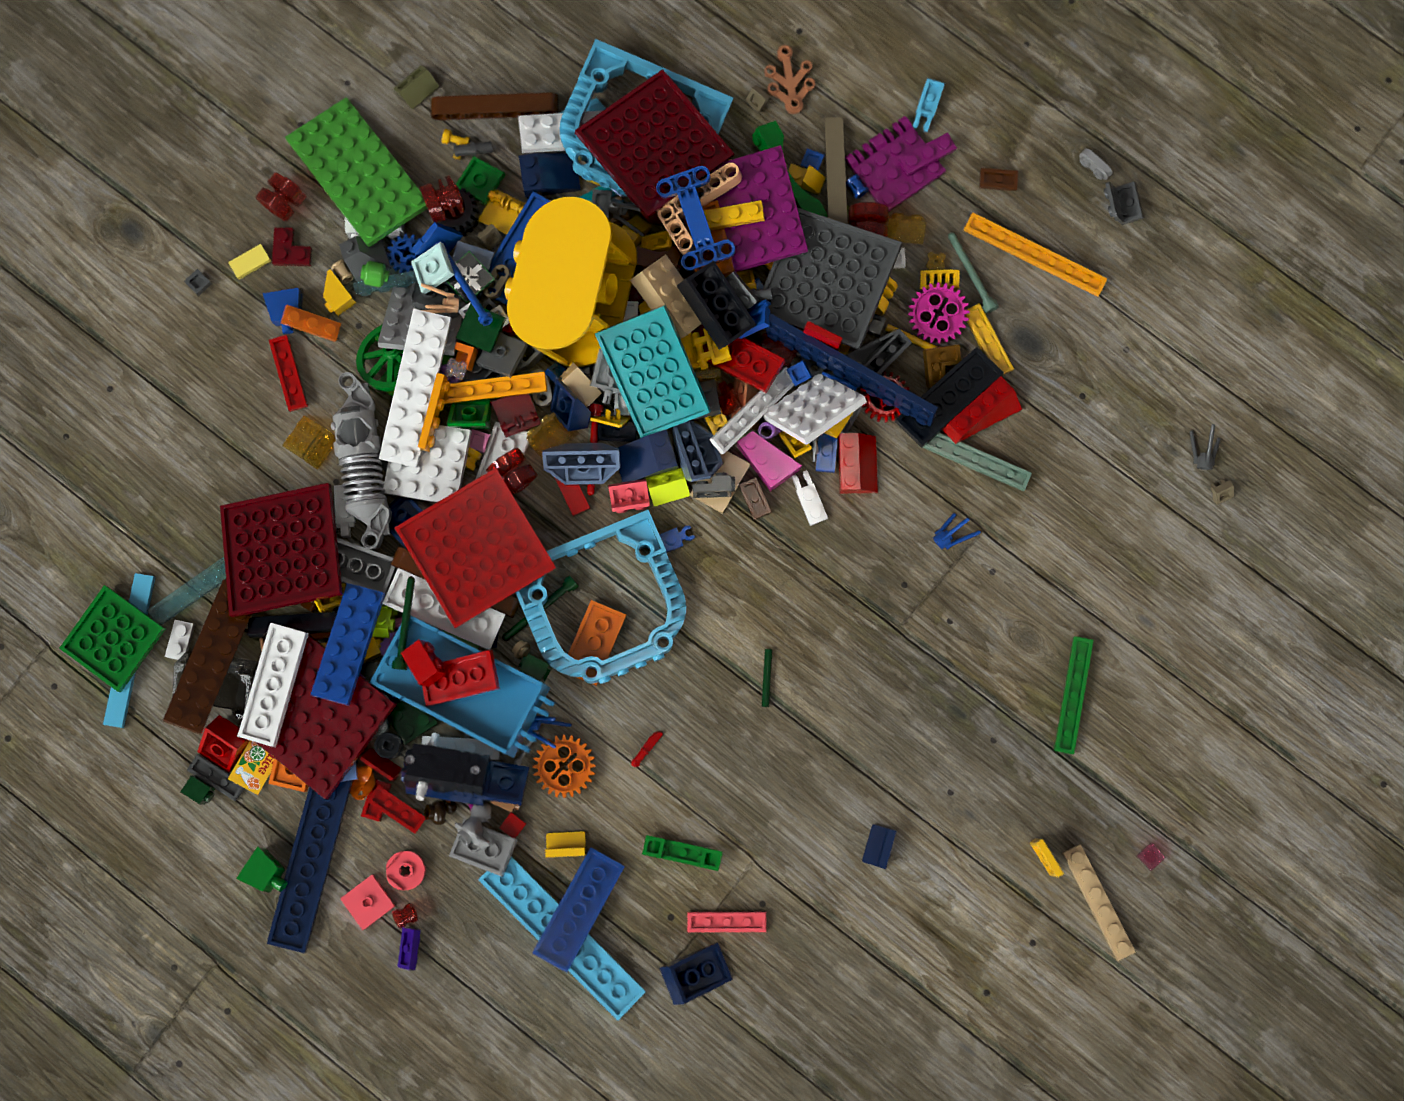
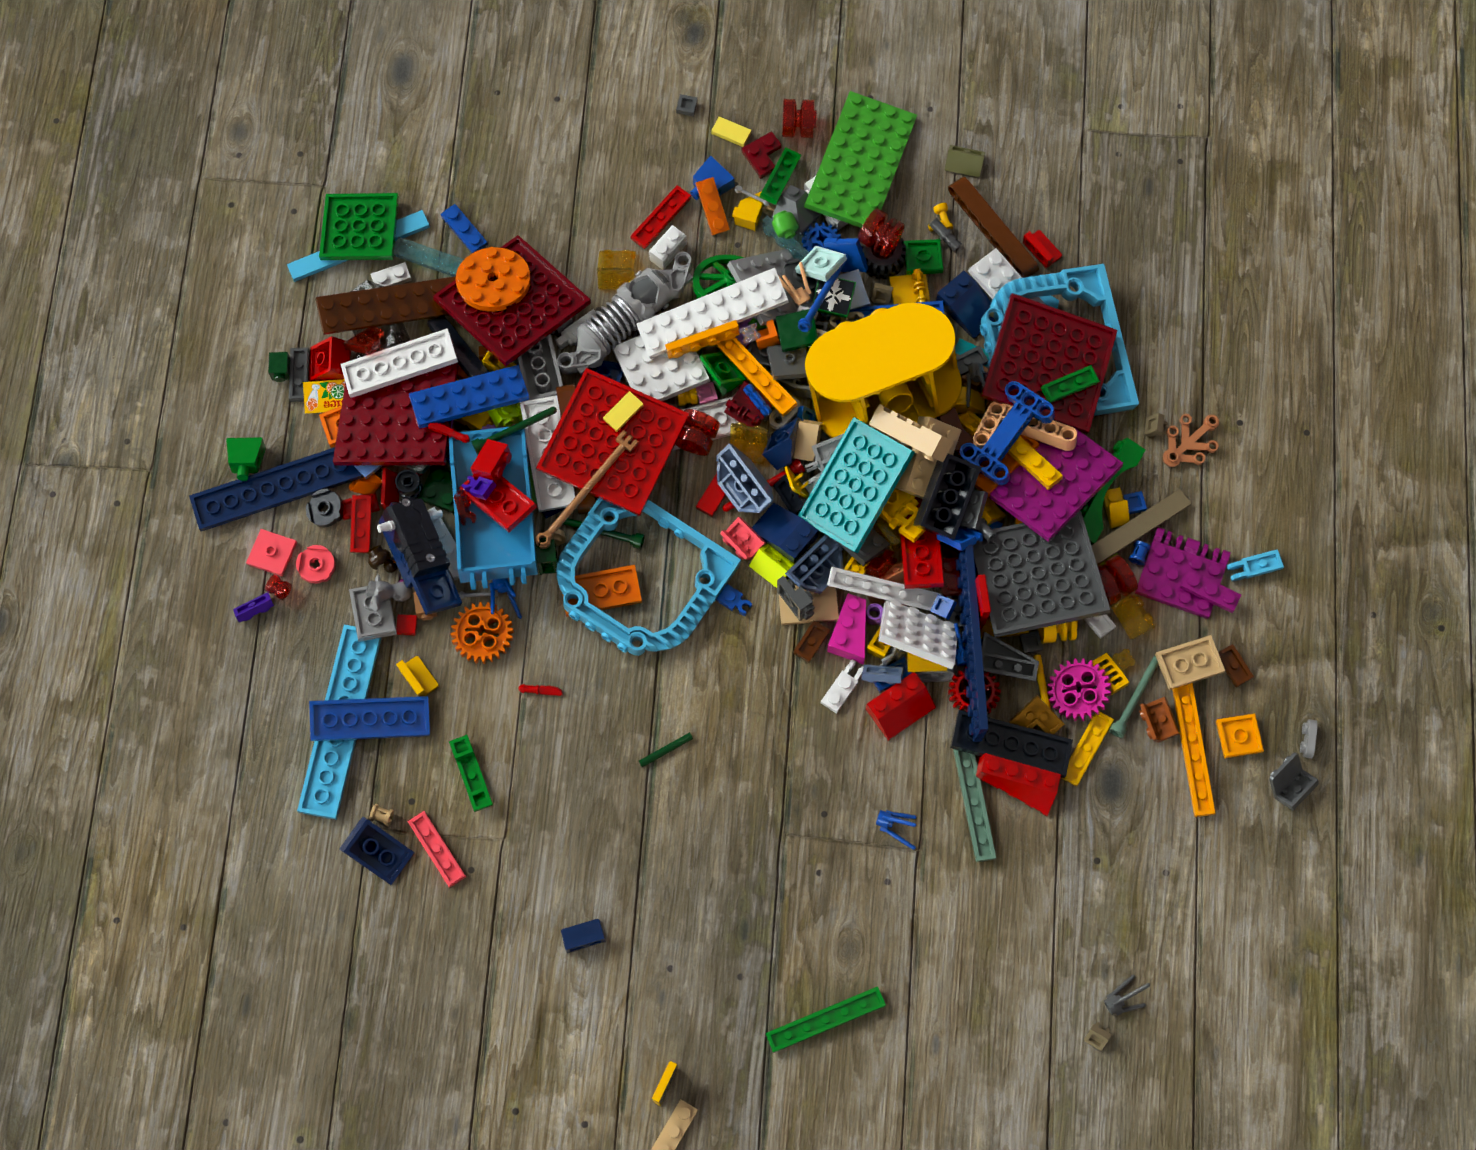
camera: 55 degrees right, 10 degrees down
none -> black plate [306,489,344,527]
none -> clear red plate [343,327,384,355]
none -> tan bush [369,804,394,827]
none -> red piece [428,423,470,443]
none -> blue plate [441,204,488,253]
none -> clear red plate [454,490,476,526]
none -> orange plate [456,247,531,311]
none -> dark purple plate [461,476,497,500]
none -> medium nougat hinge [535,430,639,549]
none -> light yellow tile [603,391,644,432]
none -> white brick [649,225,687,270]
none -> light grey hinge [735,185,770,206]
none -> blue axle [743,384,772,417]
none -> green plate [759,147,801,205]
none -> sand blue plate [862,665,903,684]
none -> wedge [869,404,954,462]
none -> red panel [1022,230,1062,269]
none -> green tile [1041,365,1100,403]
none -> dark orange bracket [1139,697,1180,742]
none -> tan plate [1155,635,1225,690]
none -> light orange plate [1216,713,1264,759]

